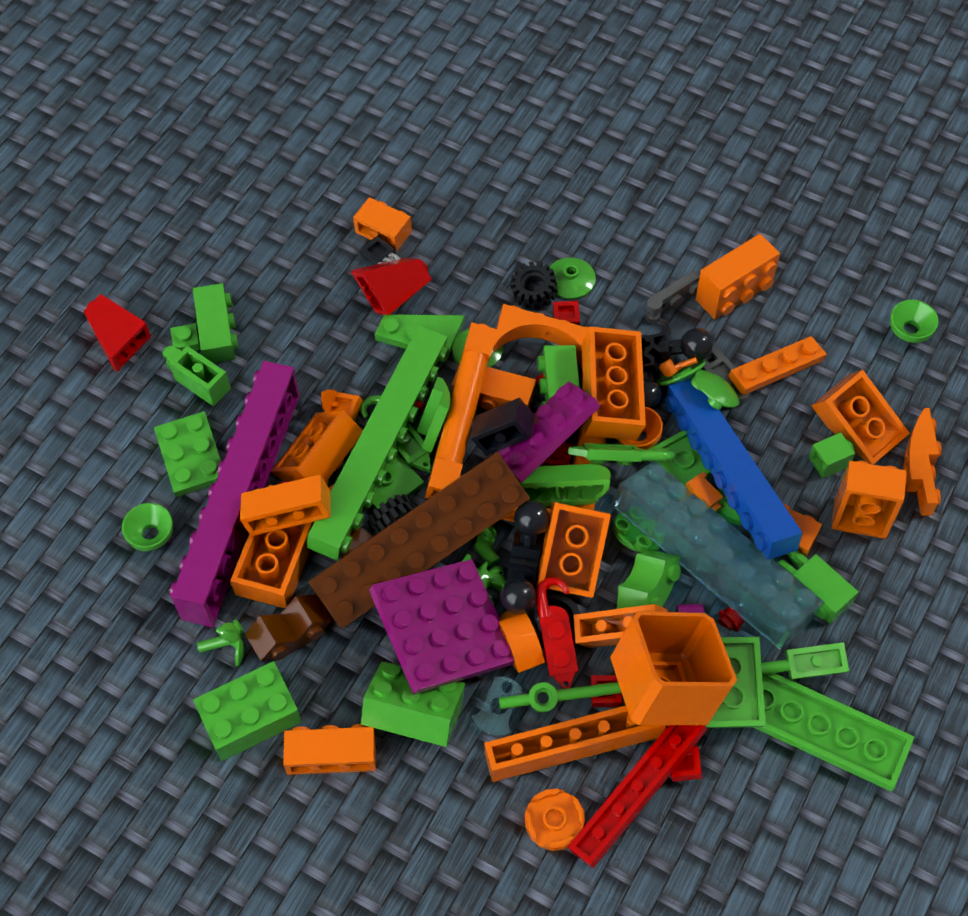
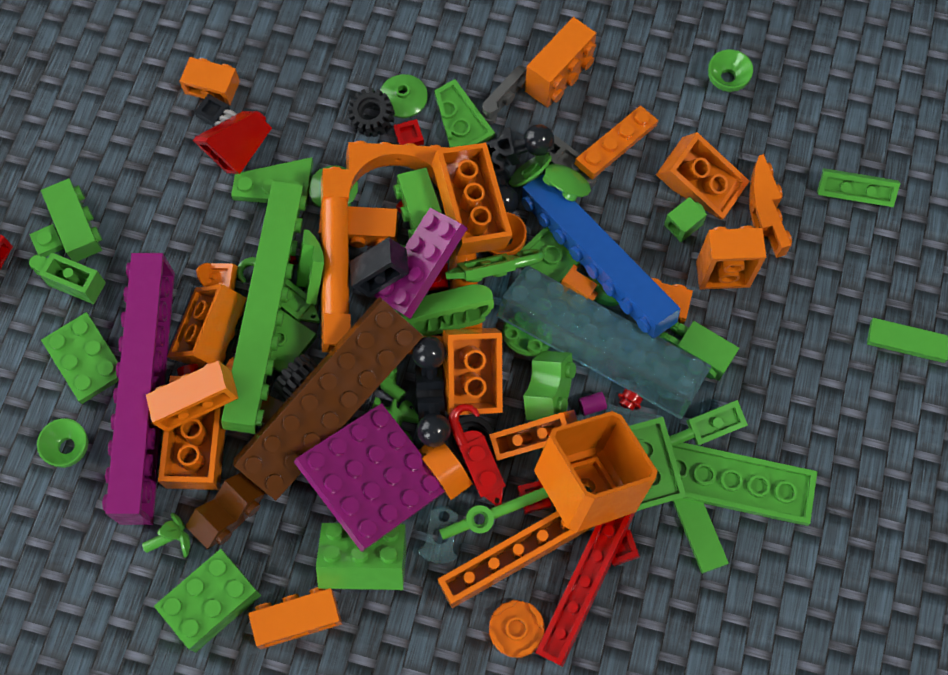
camera: 15 degrees left, 10 degrees up
orange hand [659,357,698,377] -> none
none -> bright green wing [434,79,495,147]
none -> bright green tile [672,498,729,574]

